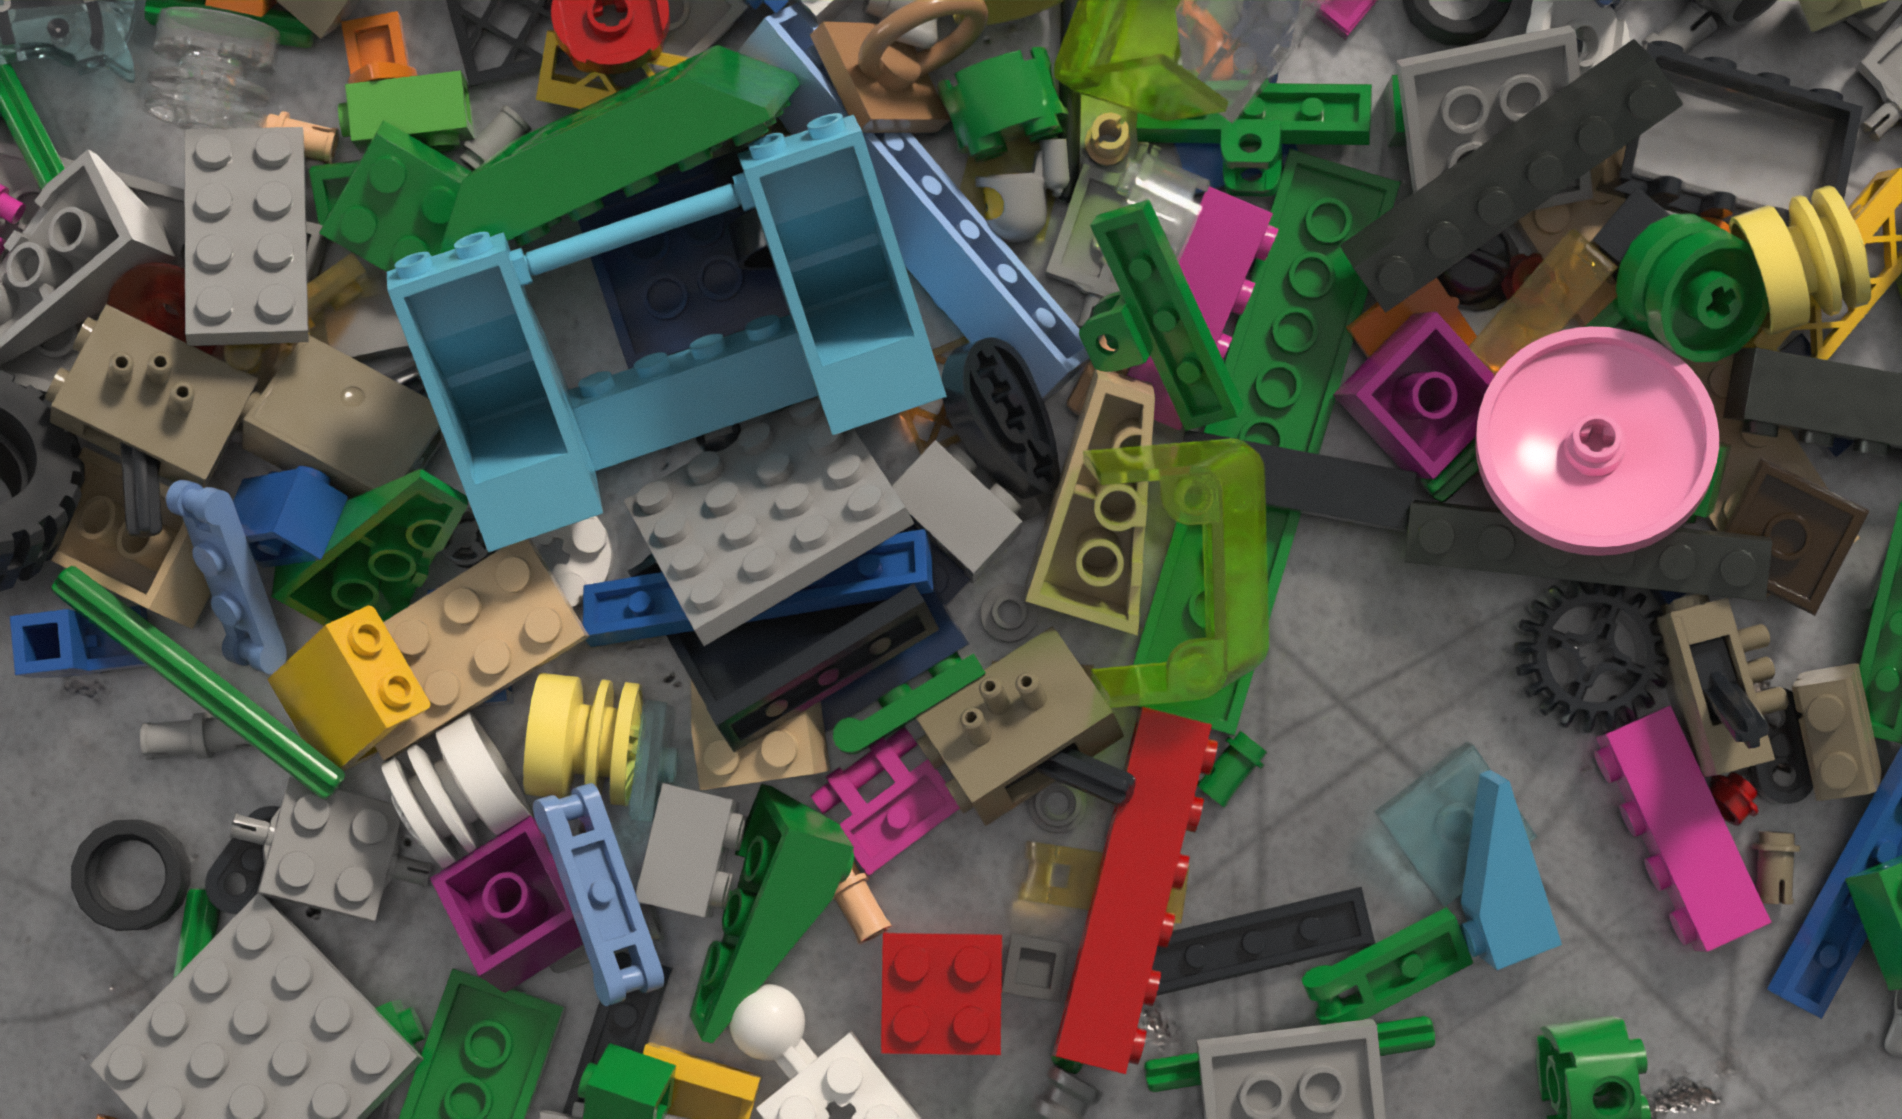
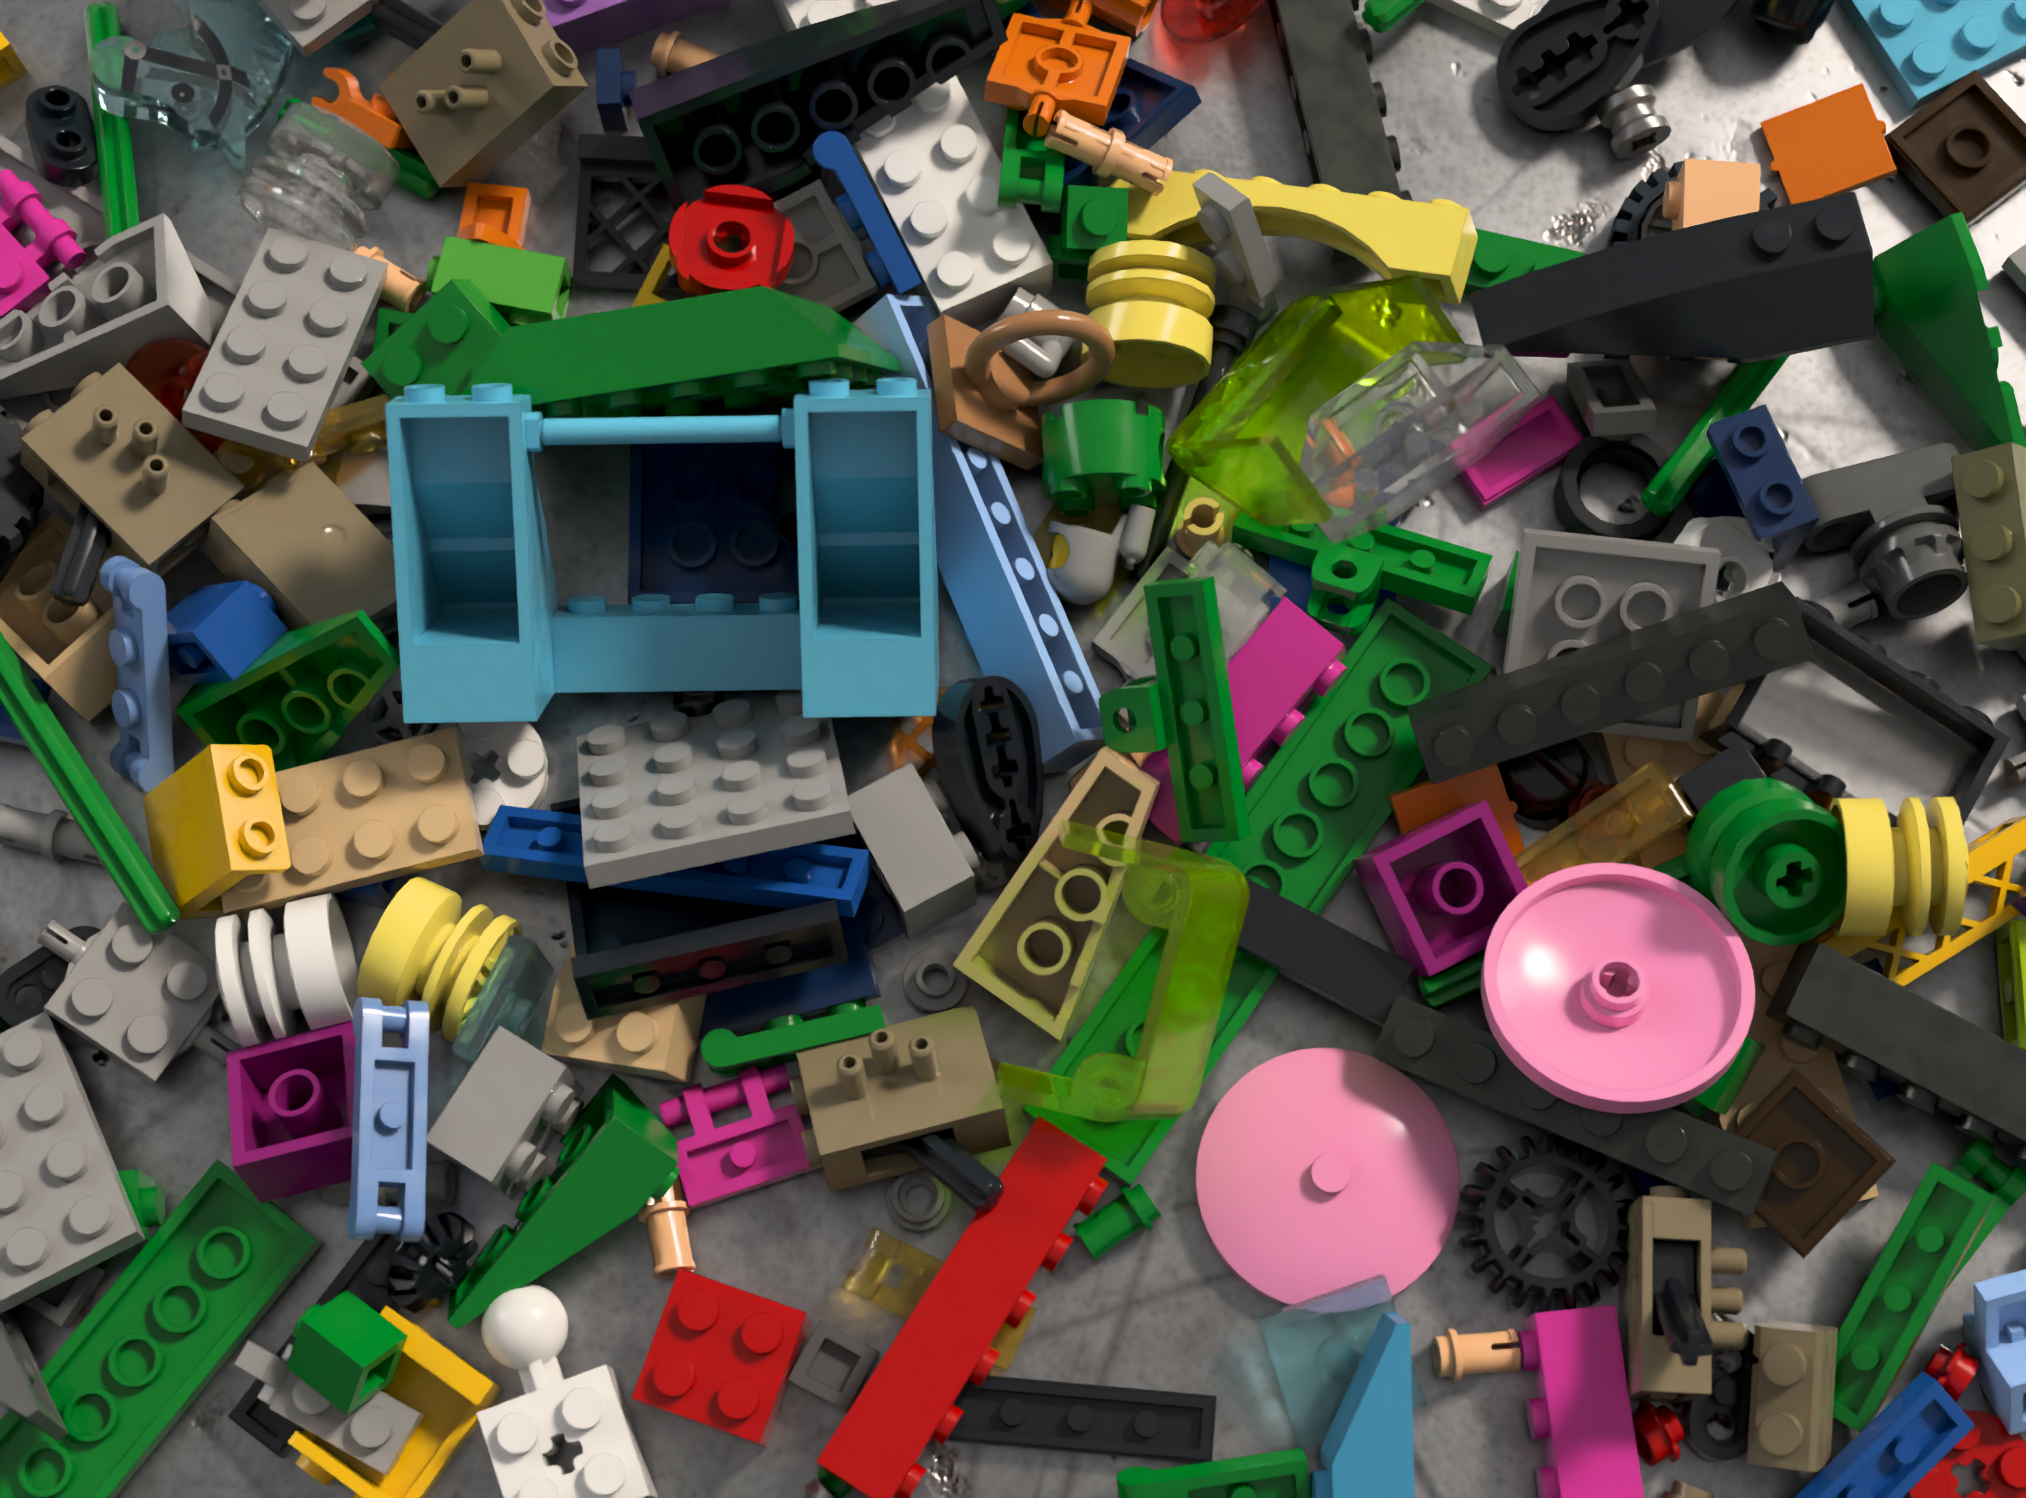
camera: 20 degrees right, 10 degrees down
none -> black gear [385,1212,479,1314]
none -> bright pink dish [1195,1048,1460,1314]
none -> light nougat pin [1432,1328,1521,1383]

